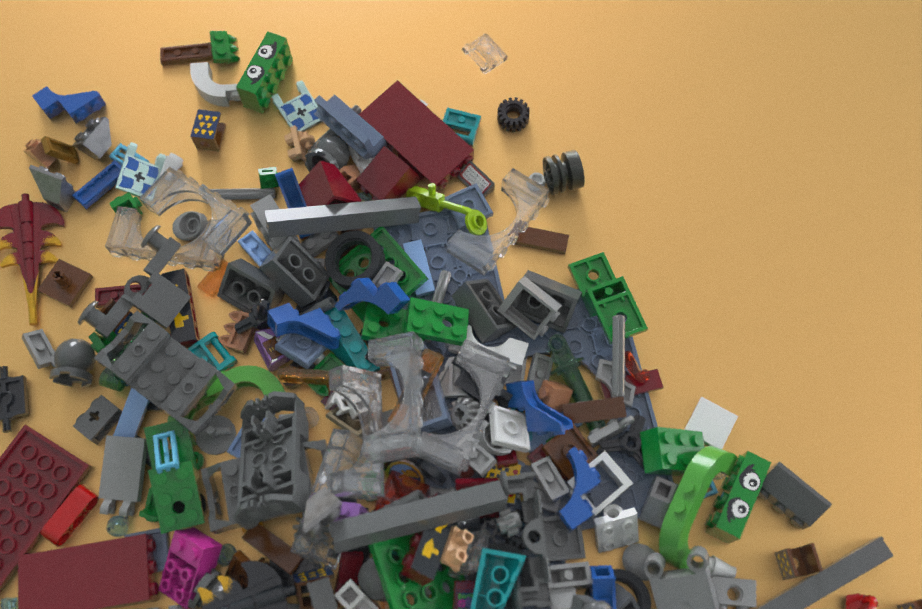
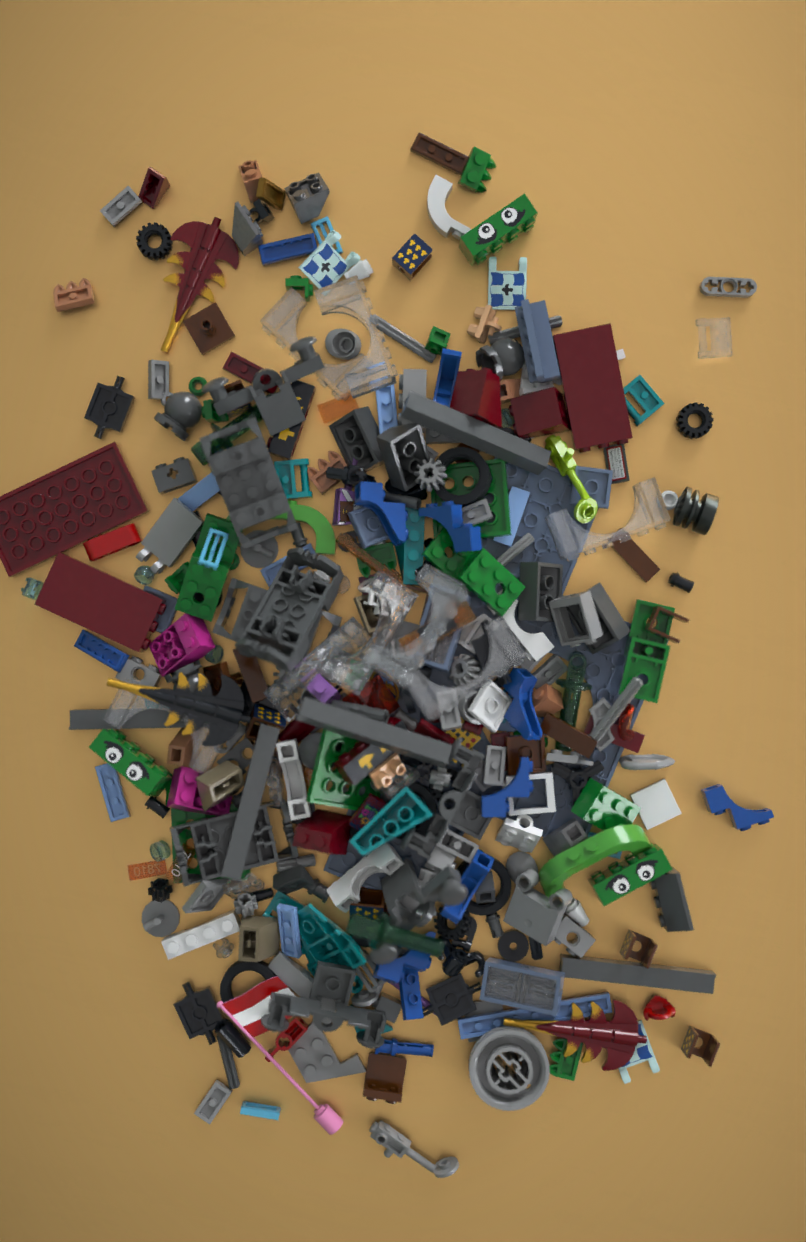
camera: 35 degrees right, 20 degrees up
blue arch [32,86,106,124] -> none
flat silver slope [302,486,342,539] -> none
none -> green plate [189,377,207,396]
none -> black tile [249,199,274,224]
none -> dark grey pin [291,522,308,548]
none -> light grey gear [414,458,448,492]
none -> light grey piece [619,754,675,770]
none -> reddish brown piece [644,606,690,643]
none -> black pin [668,572,694,593]
none -> light grey beam [700,277,757,298]
none -> blue arch [701,784,774,831]

